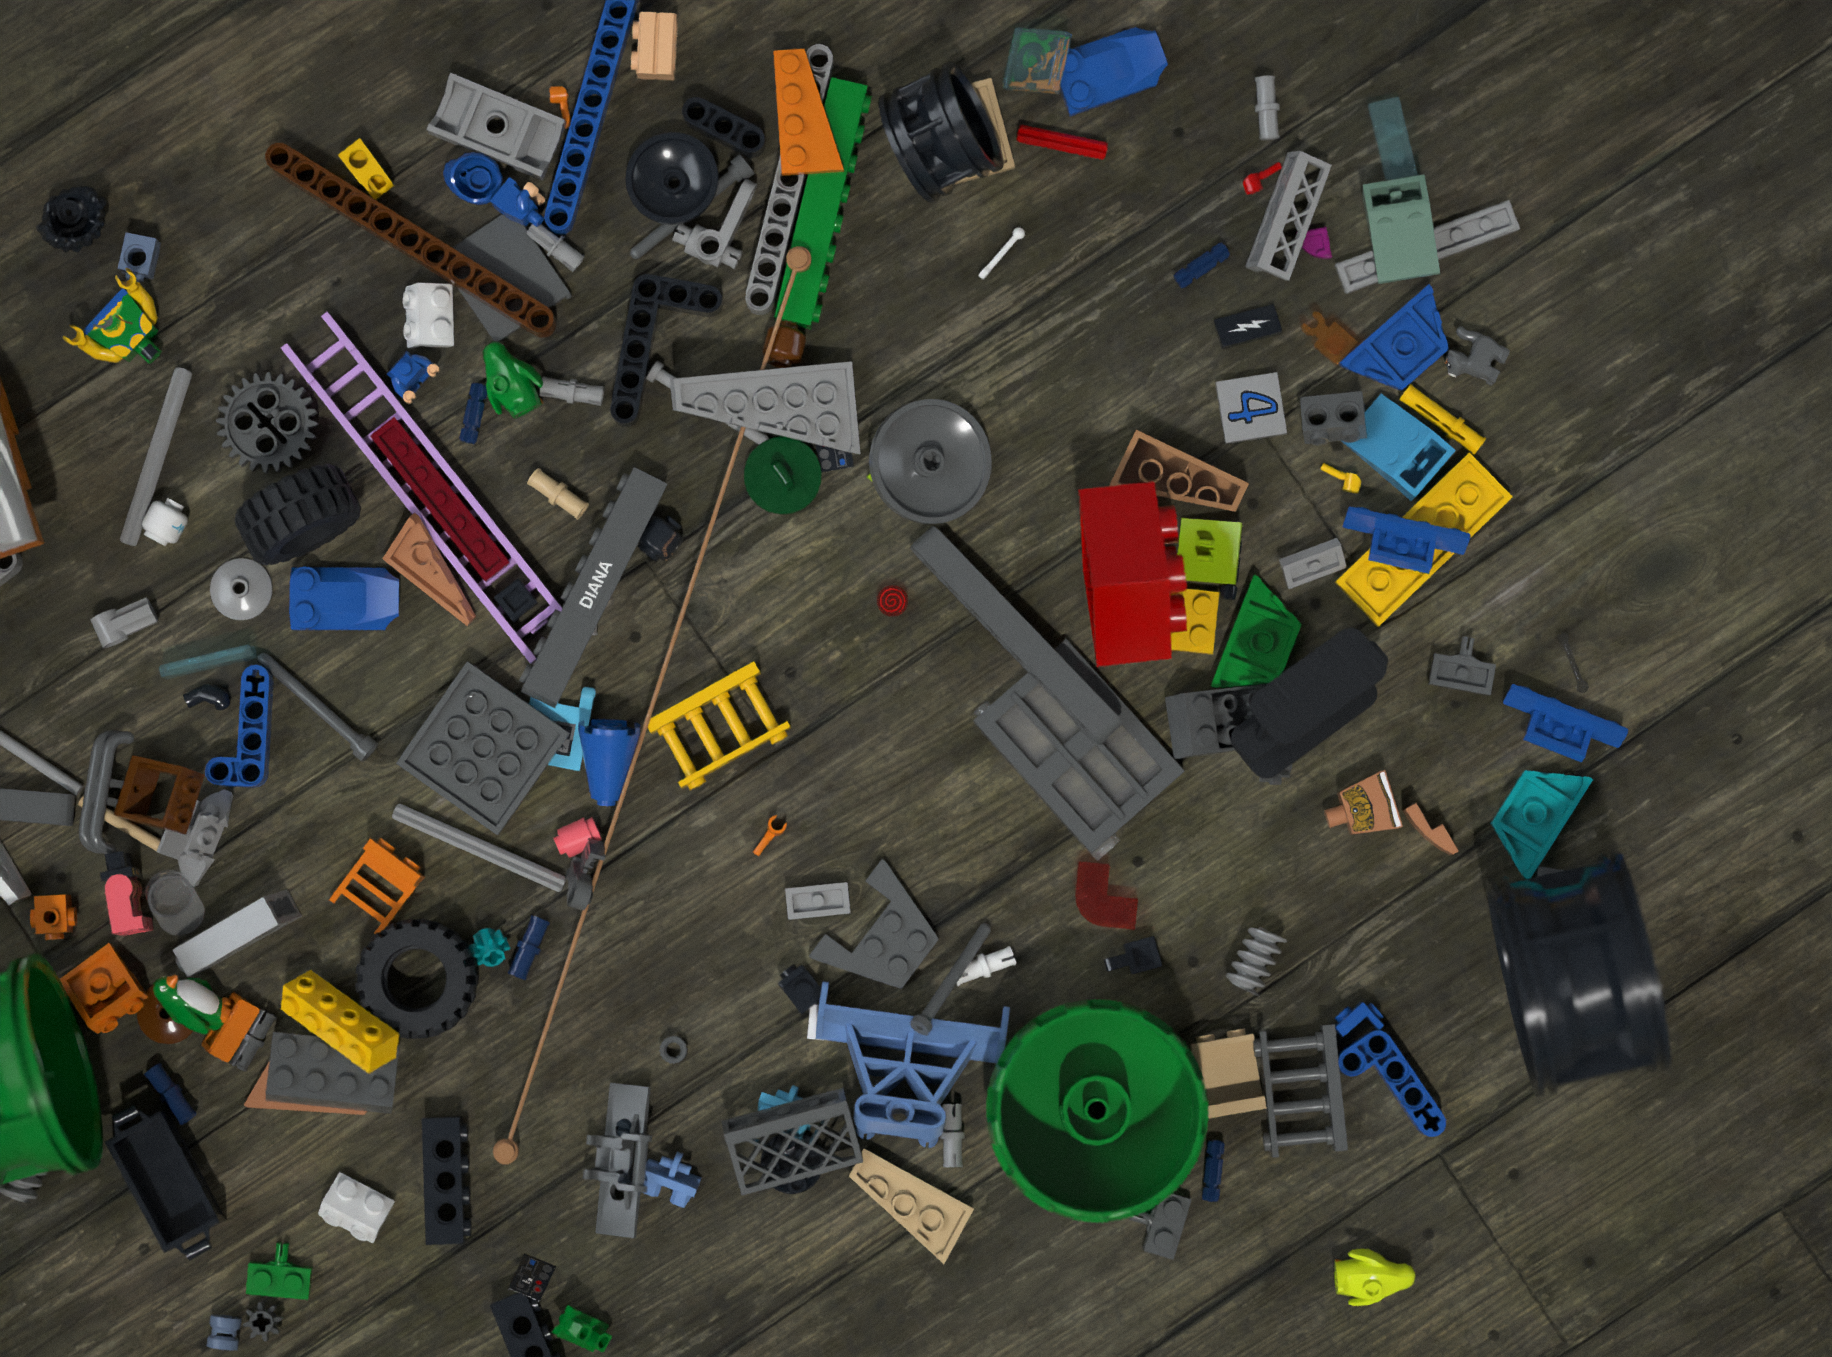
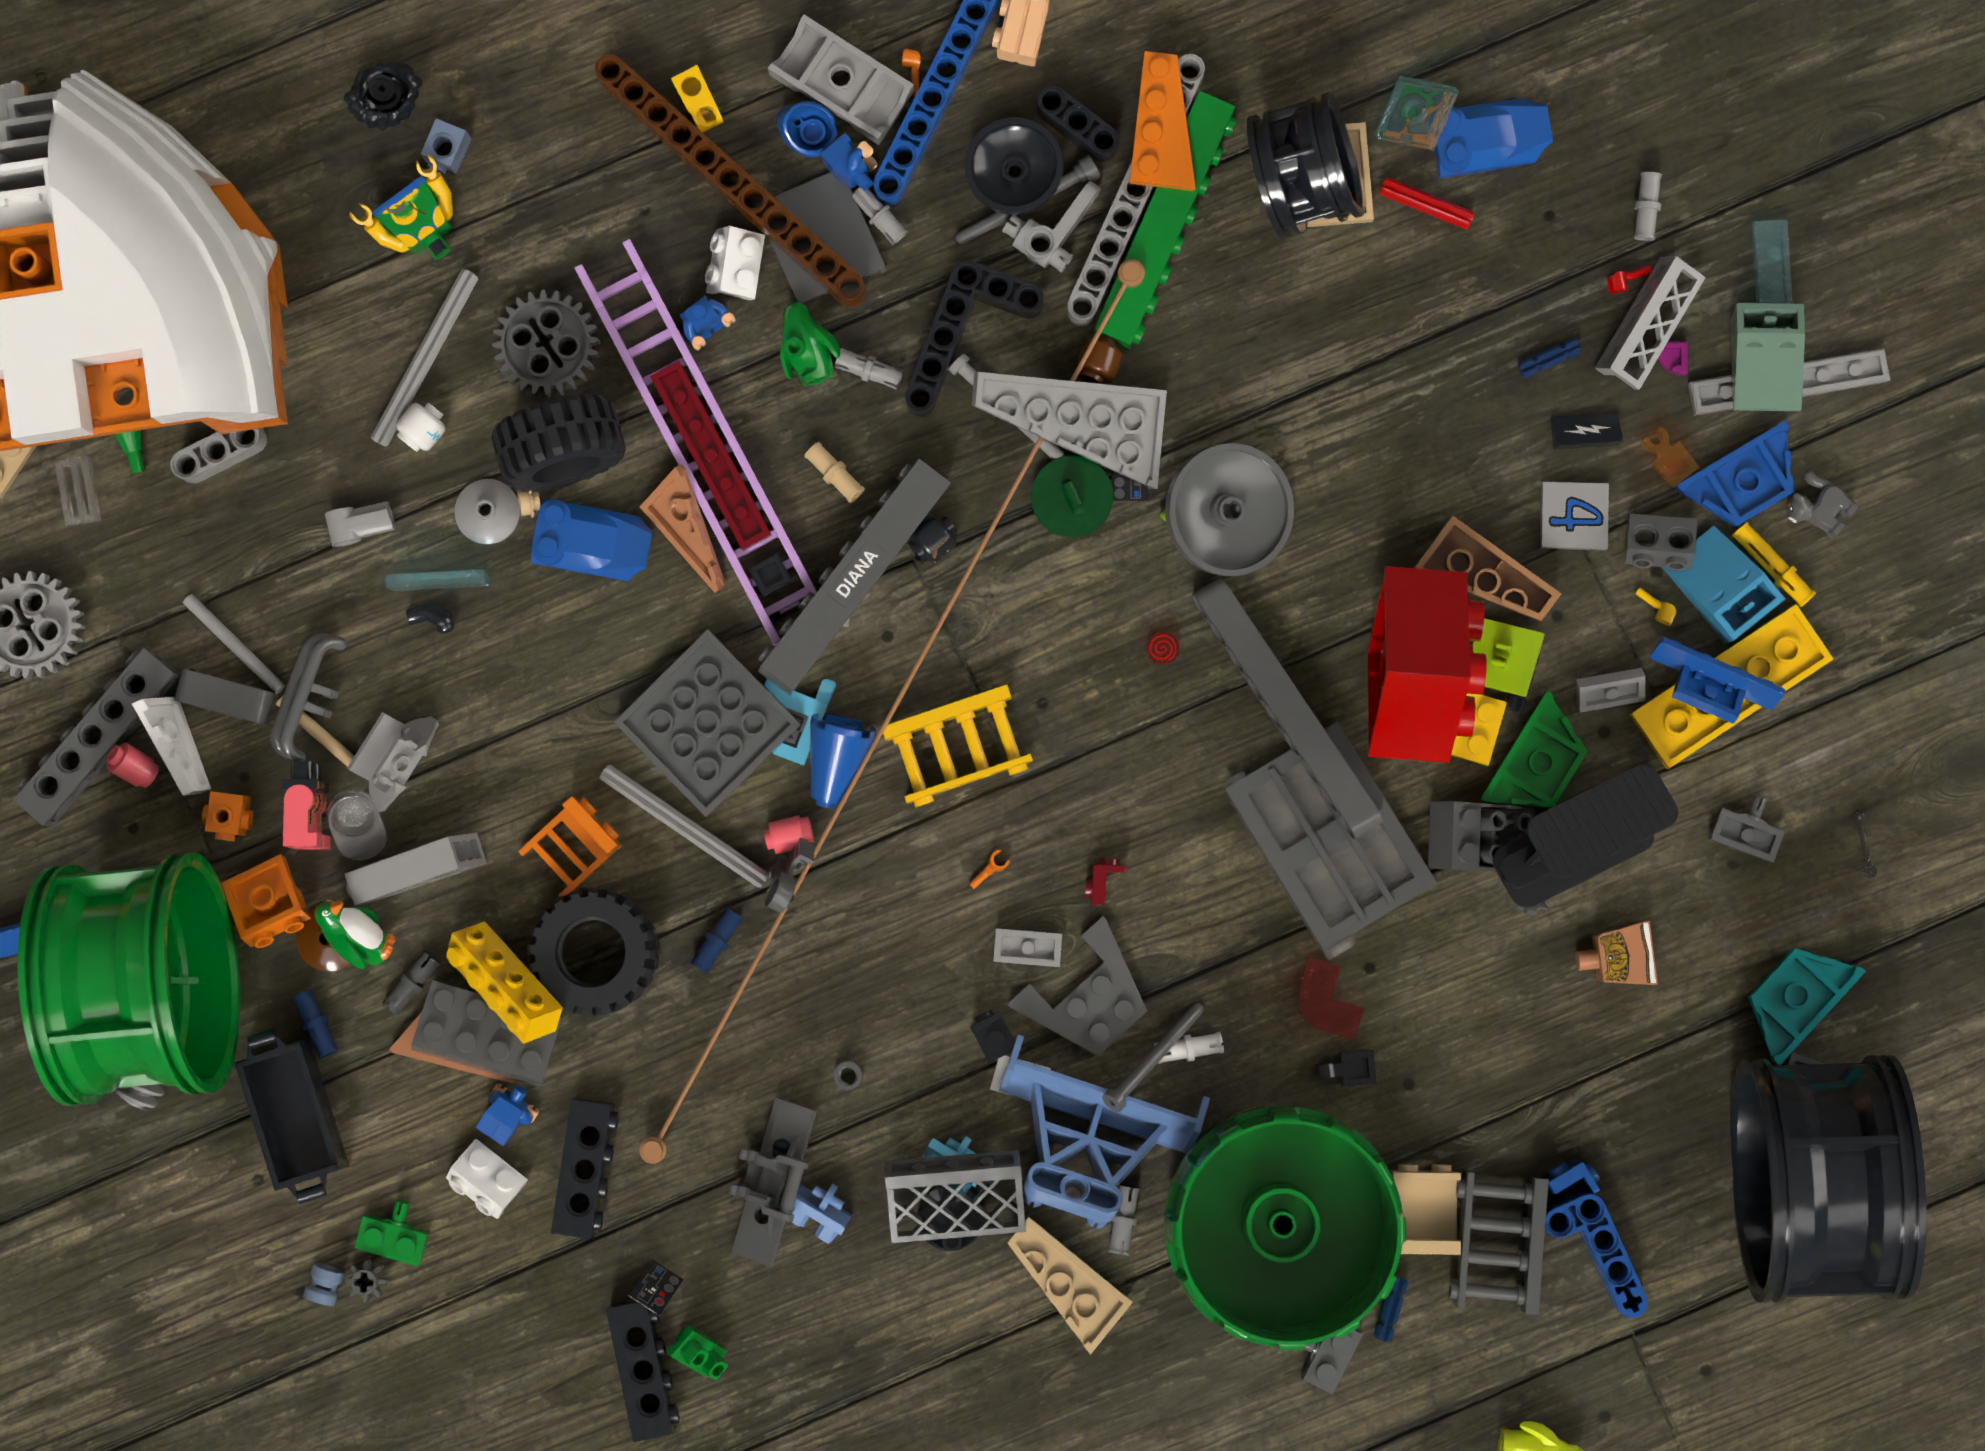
camera: 15 degrees right, 0 degrees up
reddish brown window [114,755,205,835] -> none
orange slope [201,992,260,1062] -> none
blue beam [205,665,274,788] -> none
dark grey piece [258,653,378,762] -> none
dark blue axle [459,383,487,444] -> none
teal gear [468,928,510,967] -> none
white hinge [978,227,1025,279] -> none
light grey piece [1226,927,1287,997] -> none
nougat slope [1402,803,1458,855] -> none
blue bracket [1503,684,1628,763] -> none
none -> blue piece [476,1084,539,1146]
none -> tan plate [517,490,540,518]
none -> dark red bracket [1085,858,1127,905]

